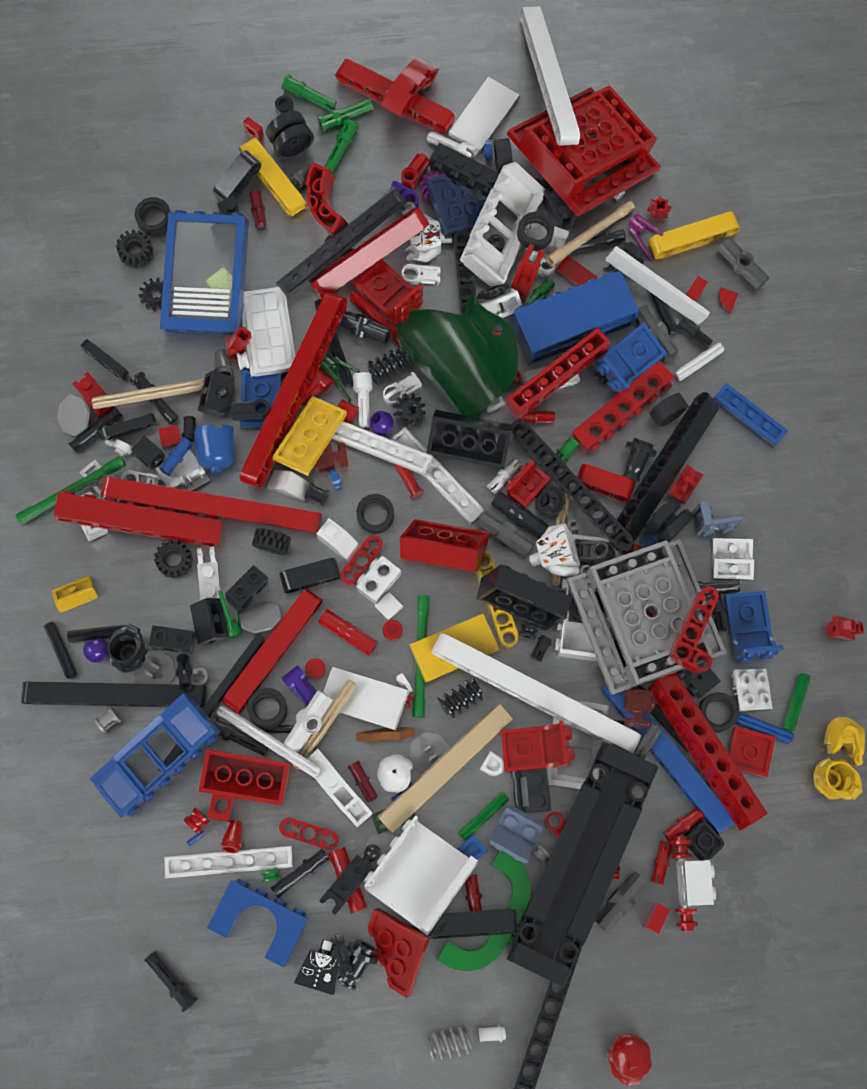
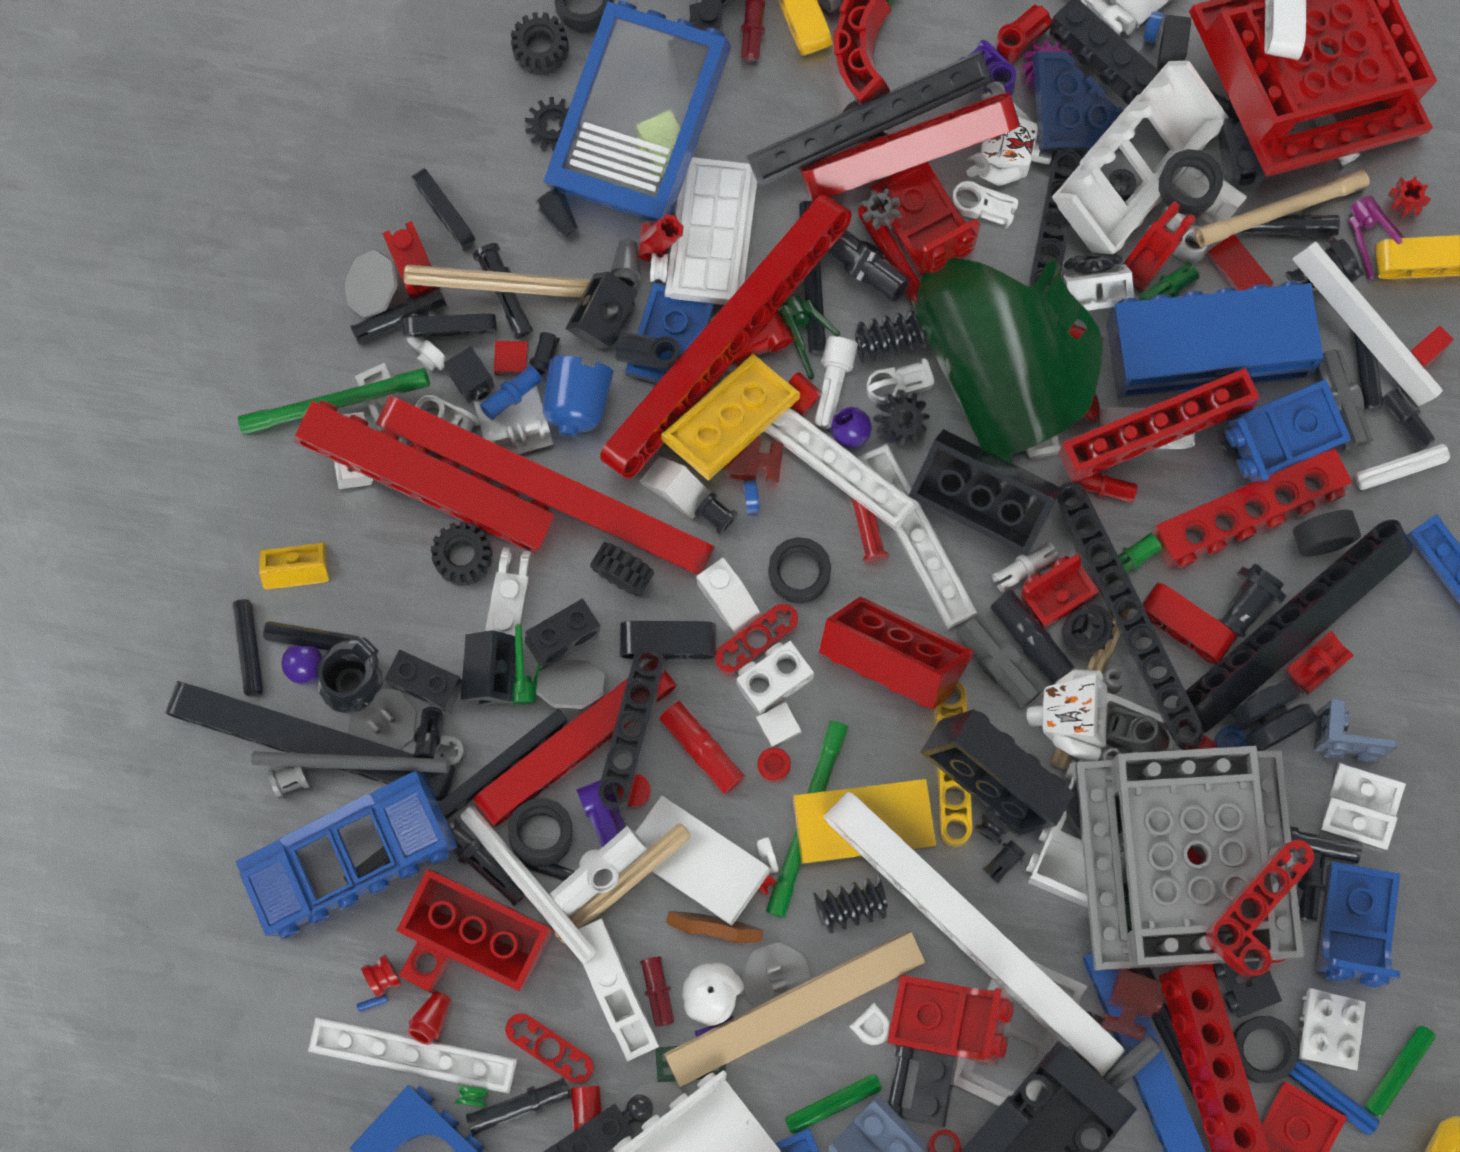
camera: 25 degrees right, 0 degrees up
none -> dark grey piece [251,751,450,773]
none -> black cone [536,188,579,238]
none -> black beam [598,646,665,812]
none -> dark grey gear [862,188,902,230]

